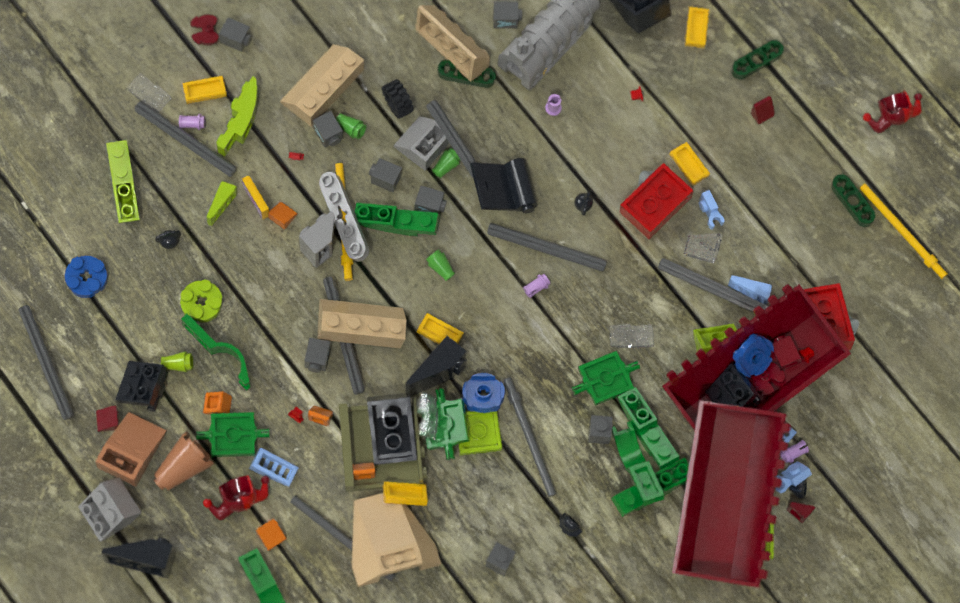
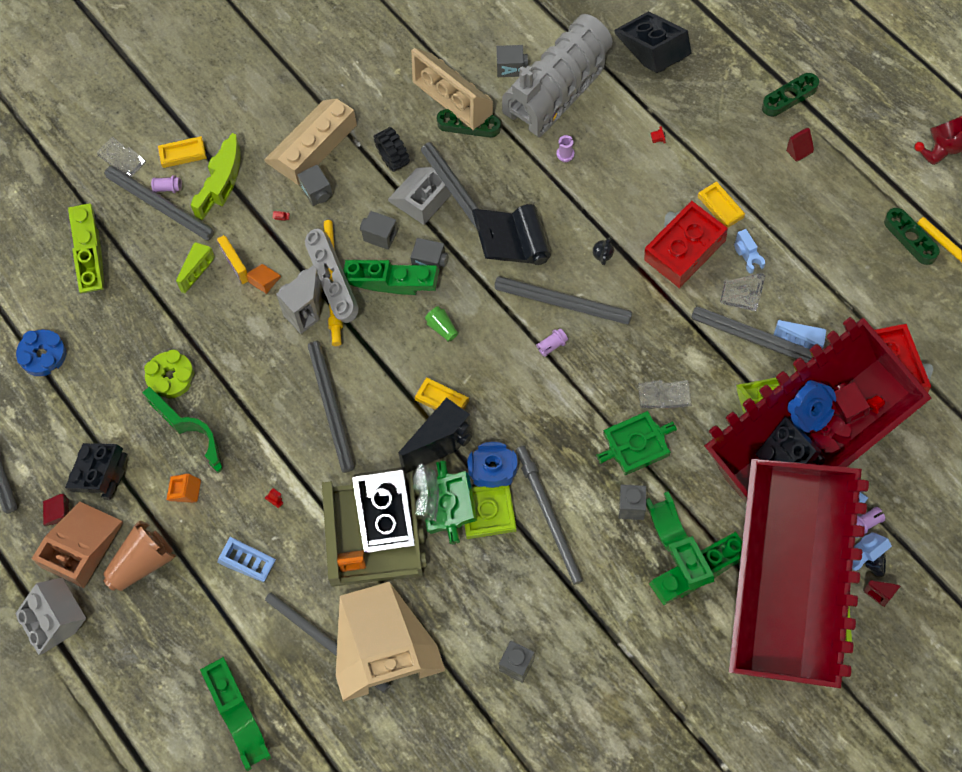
camera: 10 degrees right, 5 degrees down
black slope [101,538,176,579] -> none
black piece [155,230,182,249] -> none
lime cone [161,351,194,372] -> none
dark red piece [190,14,219,45] -> none
green plate [196,412,270,457] -> none
dark red piece [203,475,270,521] -> none
dark grey brick [219,17,252,52] -> none
orange slope [256,519,286,551] -> none
dark grey brick [304,338,330,373] -> none
orange slope [308,406,333,426] -> none
tan slope [317,299,406,348] -> none
bright green cone [336,113,367,139] -> none
yellow tile [383,481,428,506] -> none
bright green cone [432,148,461,178] -> none
black piece [559,513,583,537] -> none
green slope [617,387,679,469] -> none
yellow tile [685,7,709,48] -> none

